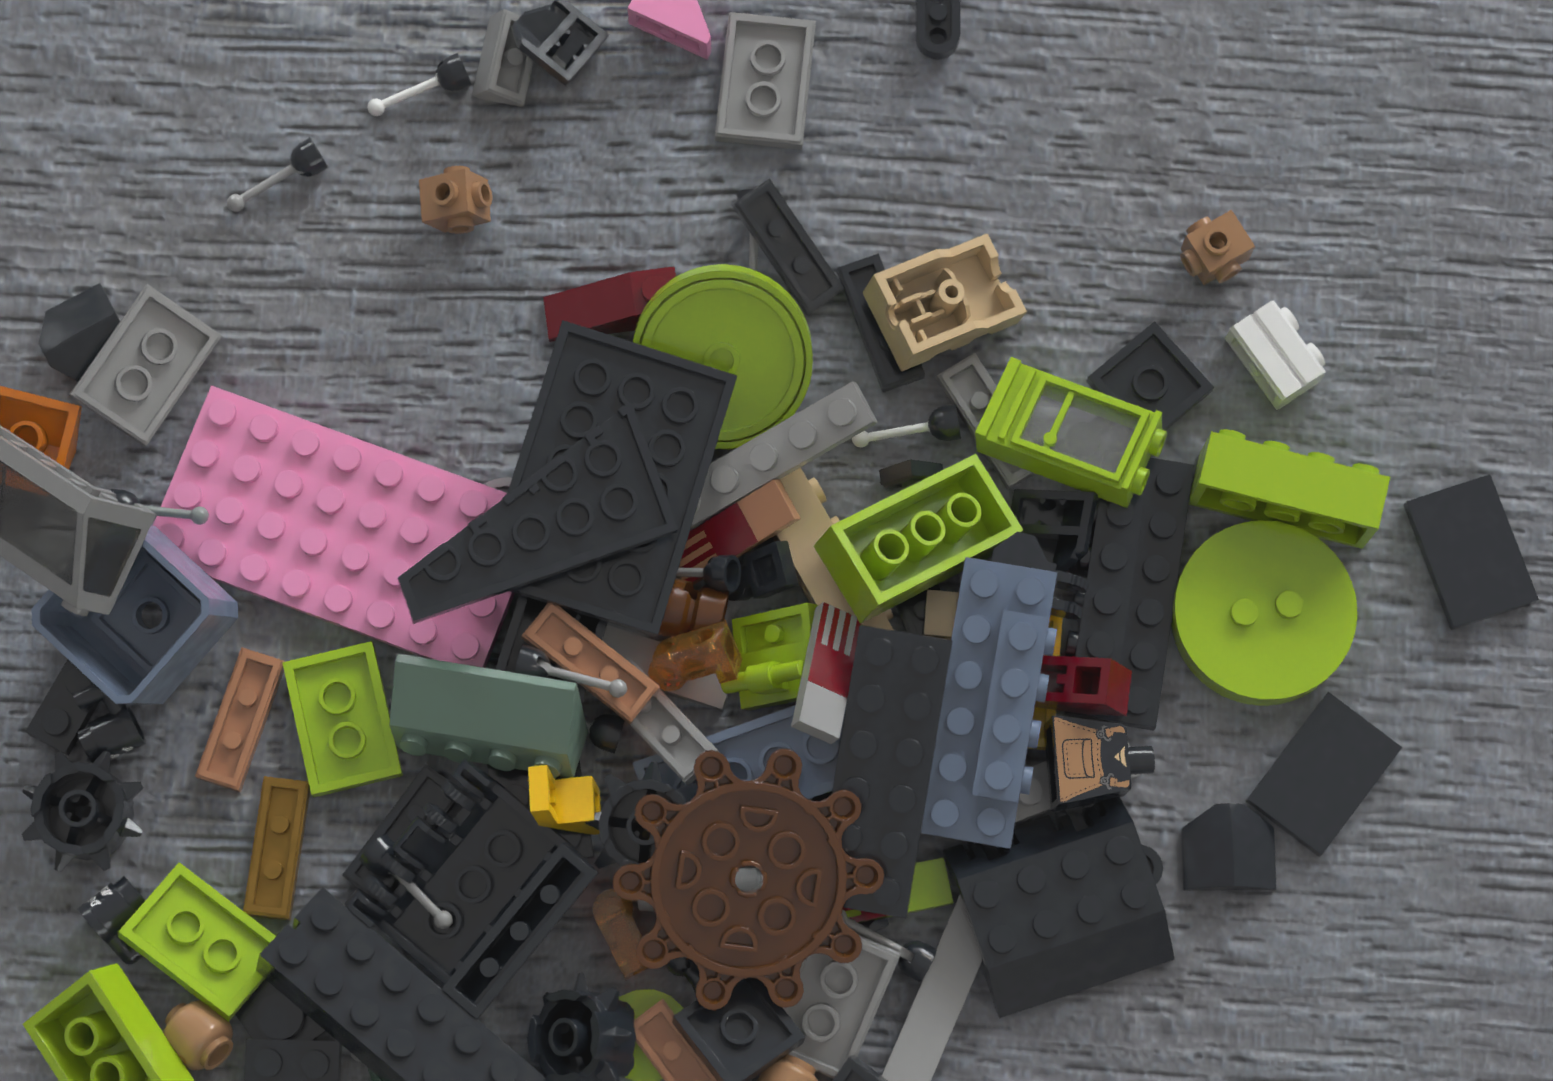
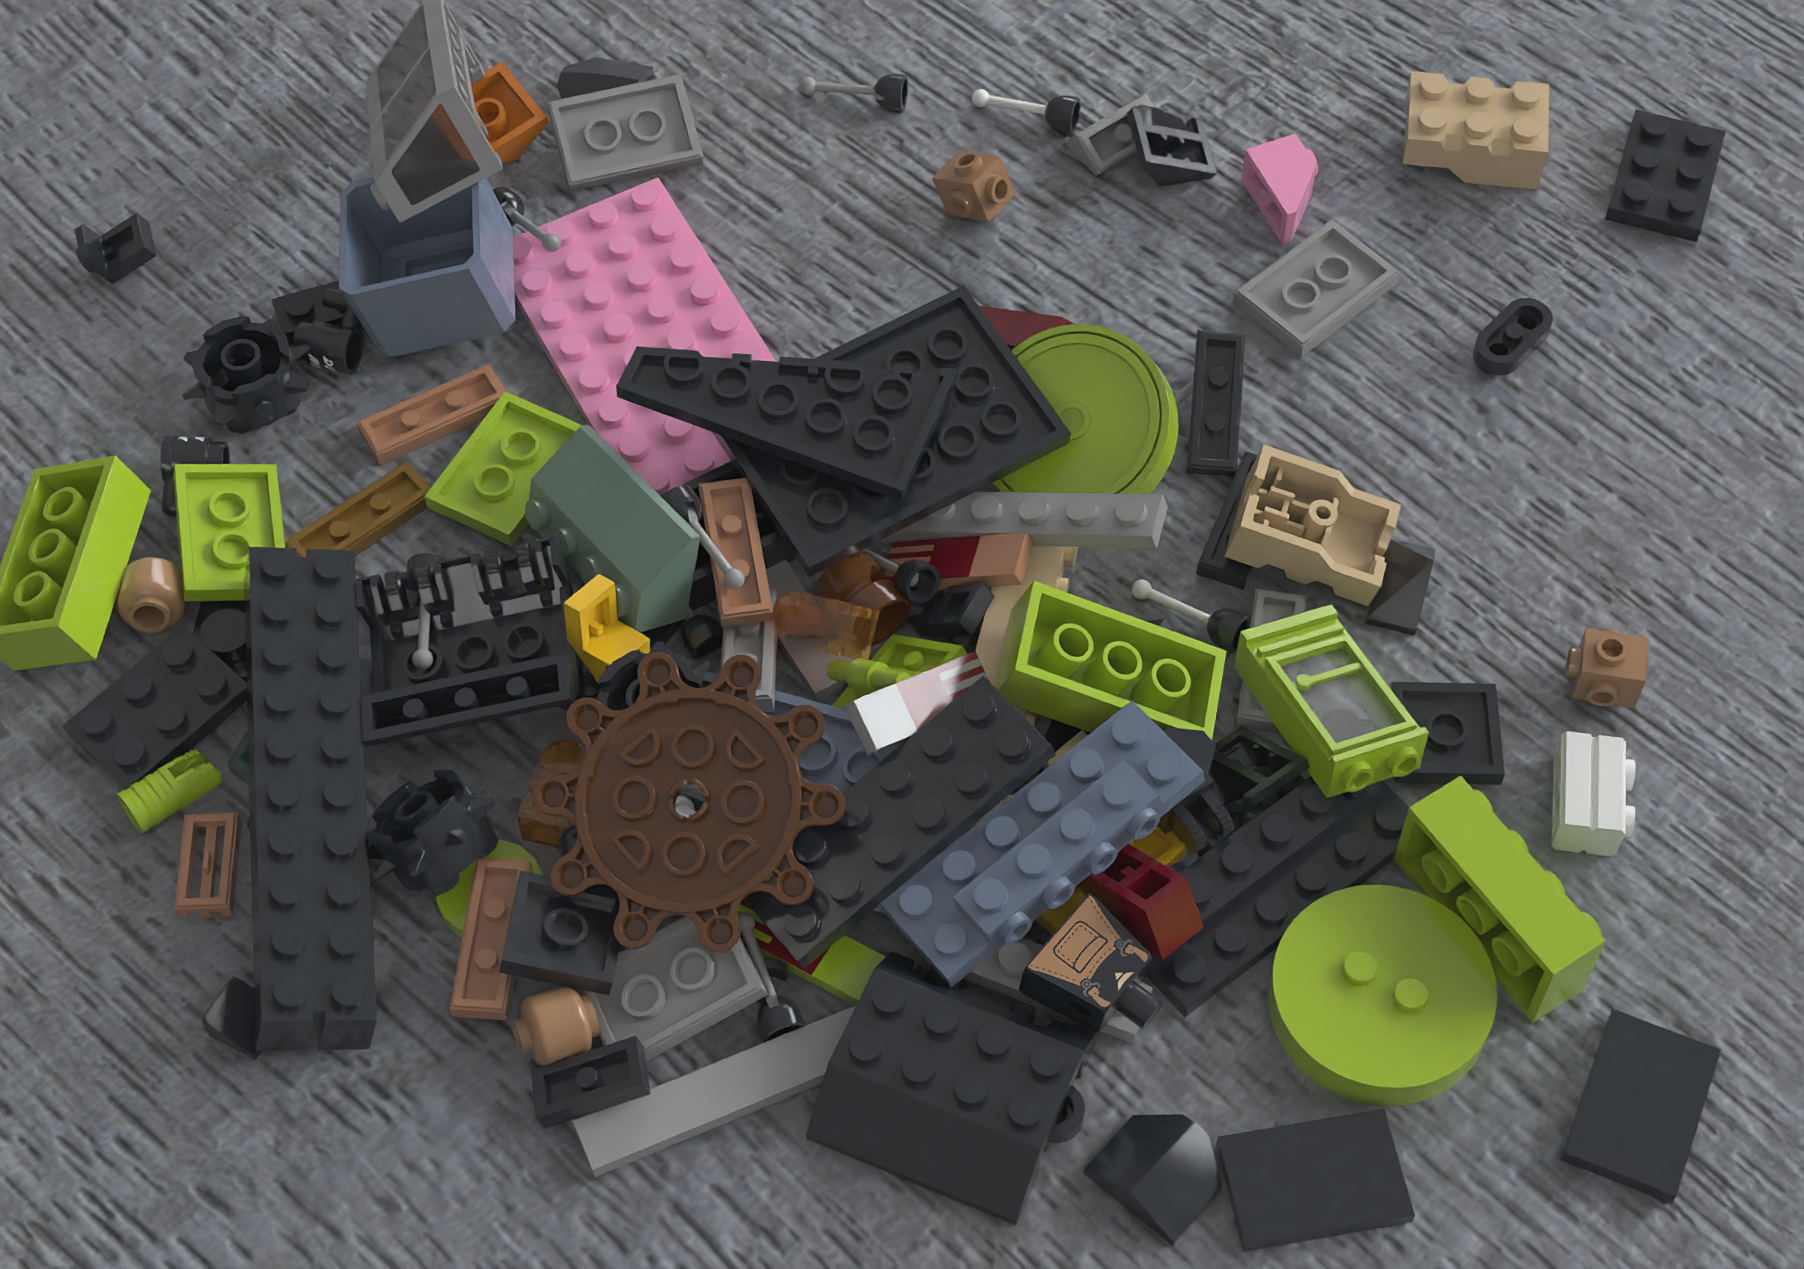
camera: 45 degrees right, 20 degrees down
none -> black slope [1365,539,1435,635]

